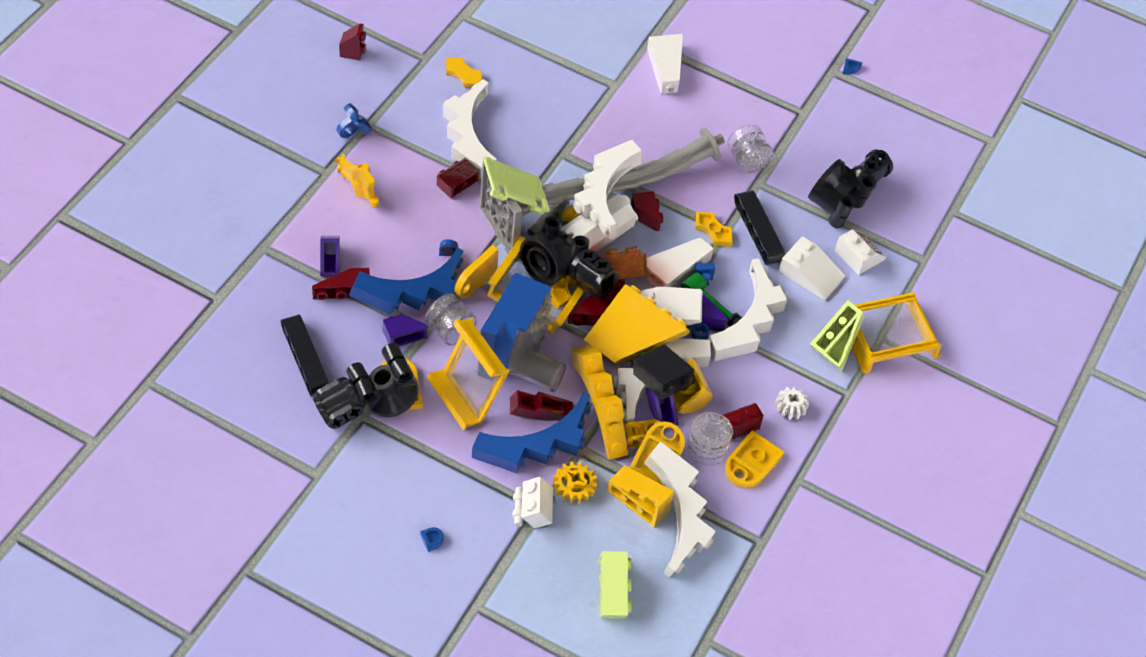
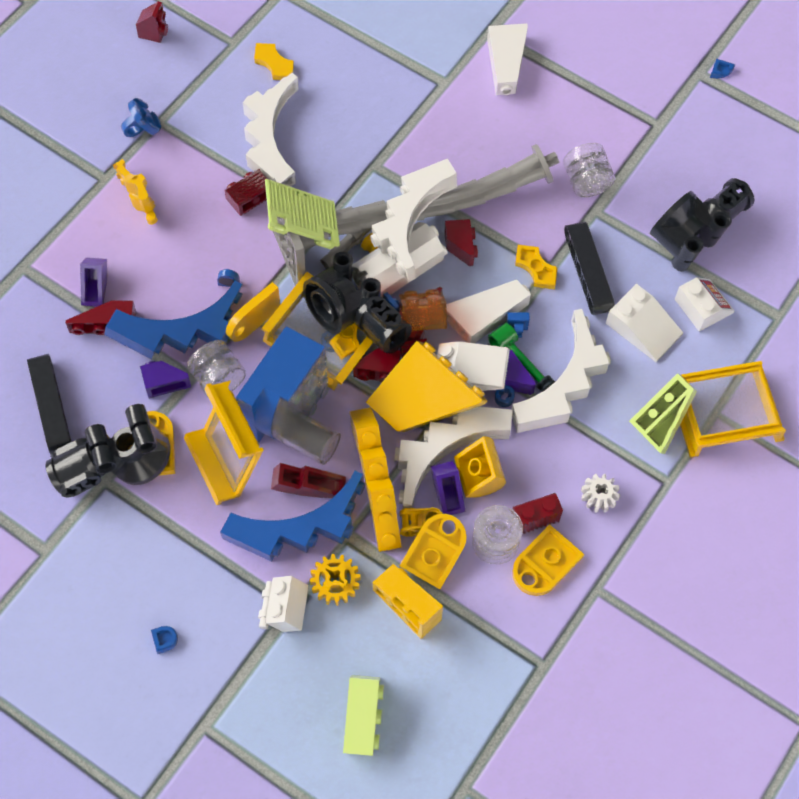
camera: 10 degrees right, 10 degrees up
black brick [633,344,694,400] -> none
white arch [644,442,716,578] -> none

